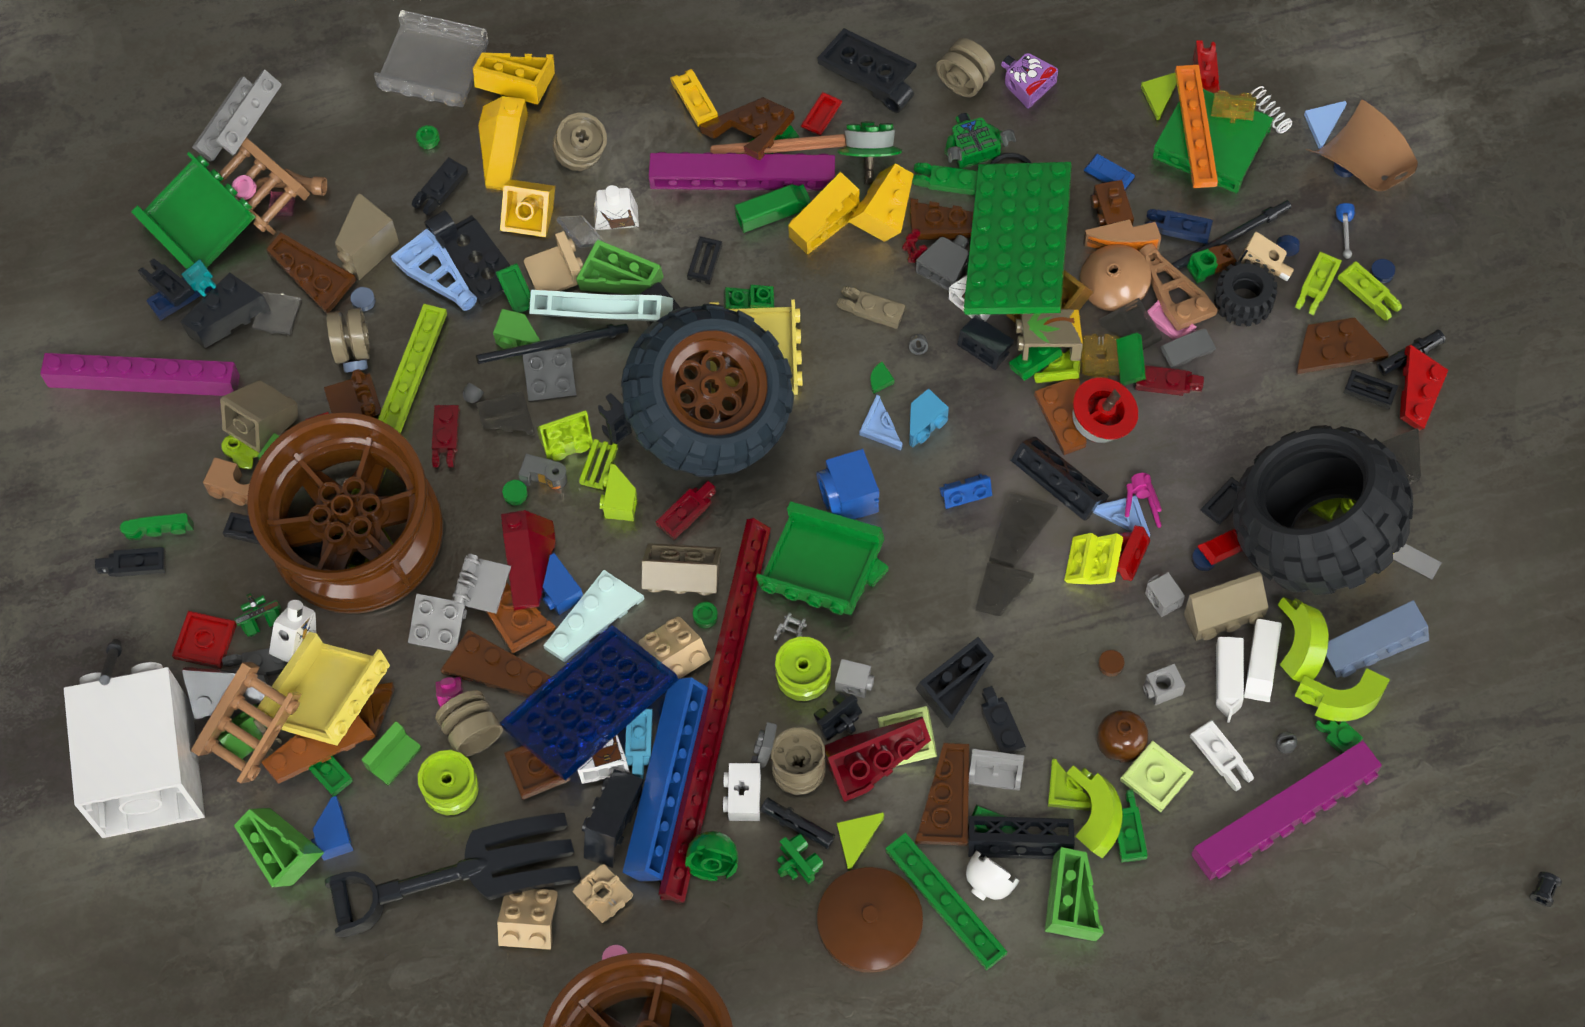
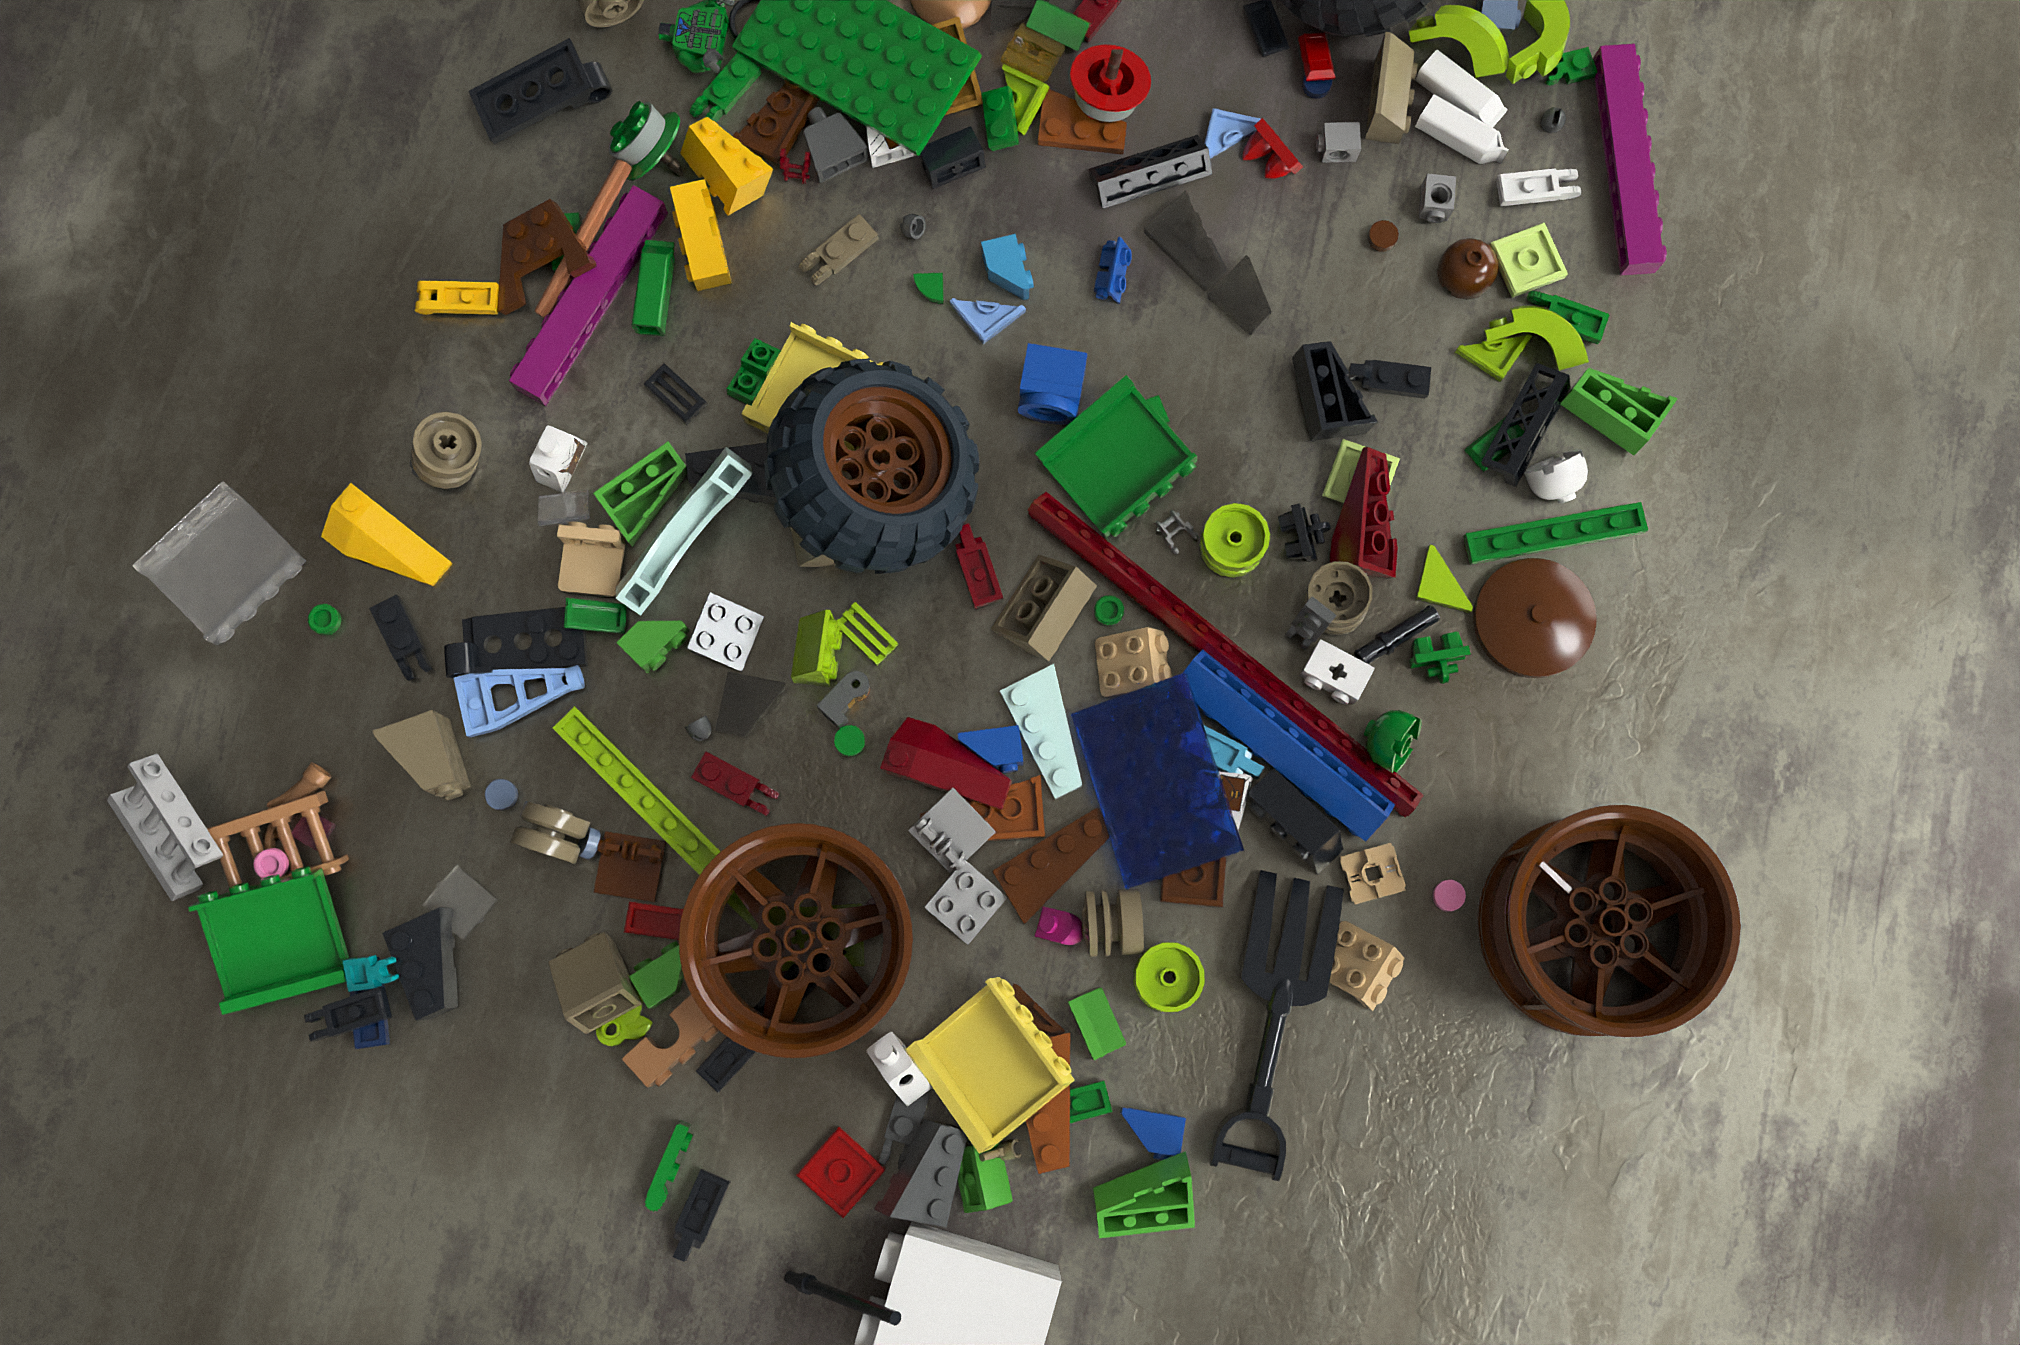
camera: 65 degrees left, 15 degrees up
magenta brick [40,353,240,396] -> none
medium nougat fence [190,662,302,783] -> none
green hips [235,593,281,637] -> none
reddish brown wing [266,232,356,314] -> none
yellow wedge [473,53,555,105] -> none
black bar [476,323,628,364] -> none
yellow slope [500,179,555,237] -> none
black hinge [598,393,632,445] -> none
lime slope [600,464,638,521] -> none
red tile [801,92,843,136] -> none
light grey brick [835,659,875,698] -> none
reddish brown wing [915,743,969,846] -> none
light grey hinge [969,749,1024,791] -> none
dark tan panel [1015,309,1083,361] -> none
neon yellow slope [1064,533,1123,584] -> none
dark pink plant [1125,473,1162,528] -> none

